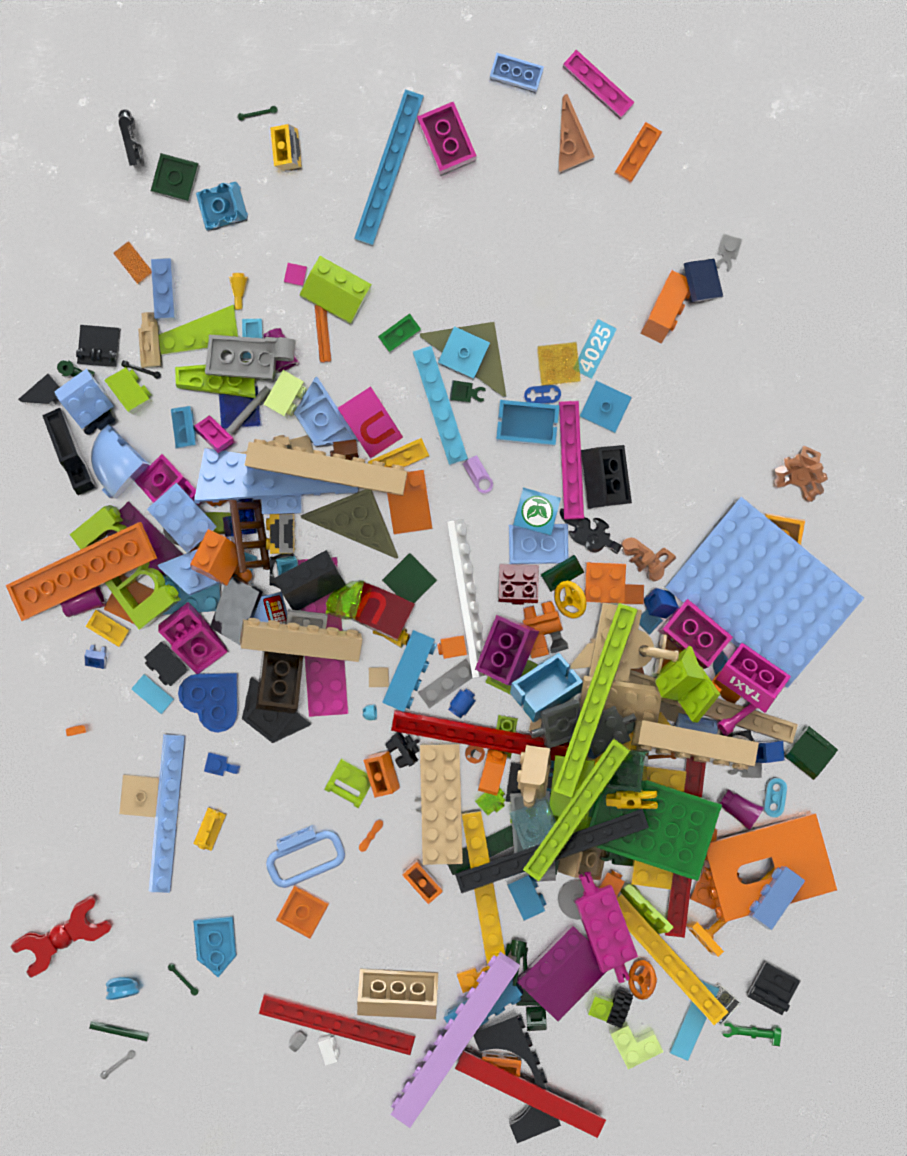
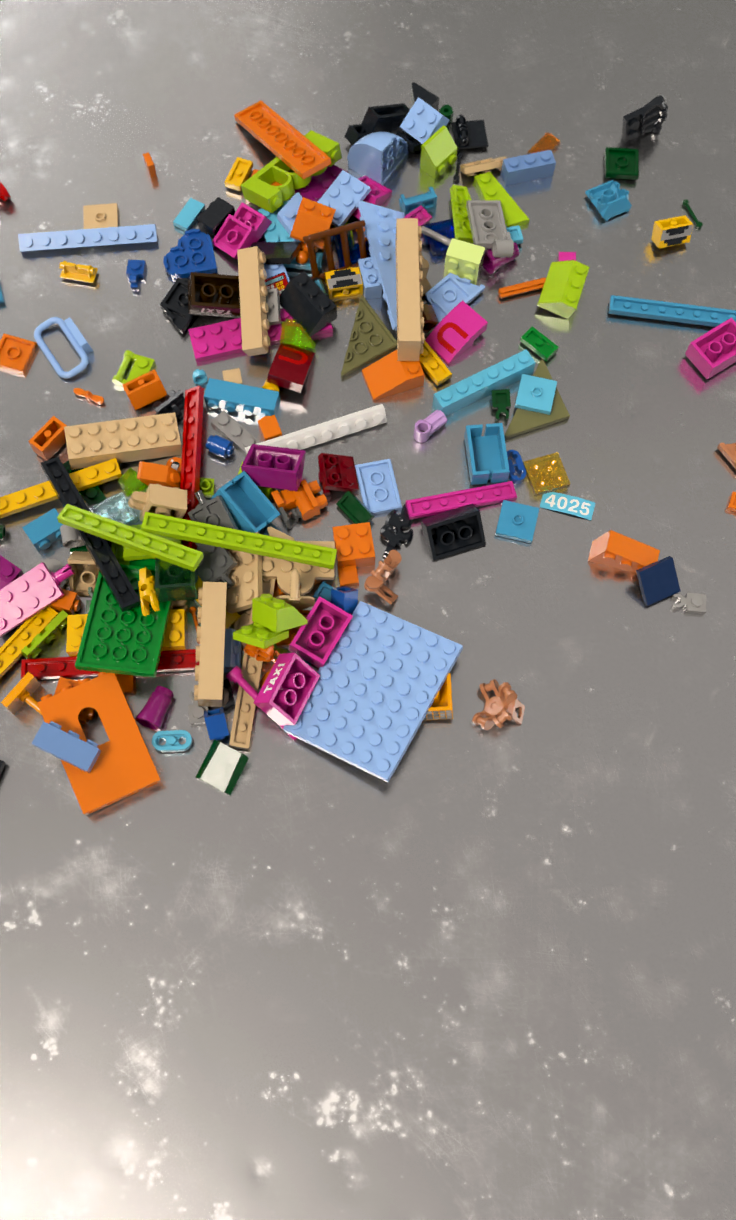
camera: 75 degrees right, 20 degrees down
magenta plant [60,586,106,618] -> none
tile [84,645,106,669] -> none
yellow cone [229,273,248,309] -> none
dark green tile [382,553,437,603] -> none
slope [513,487,561,535] -> none
yellow piece [554,581,587,619] -> none

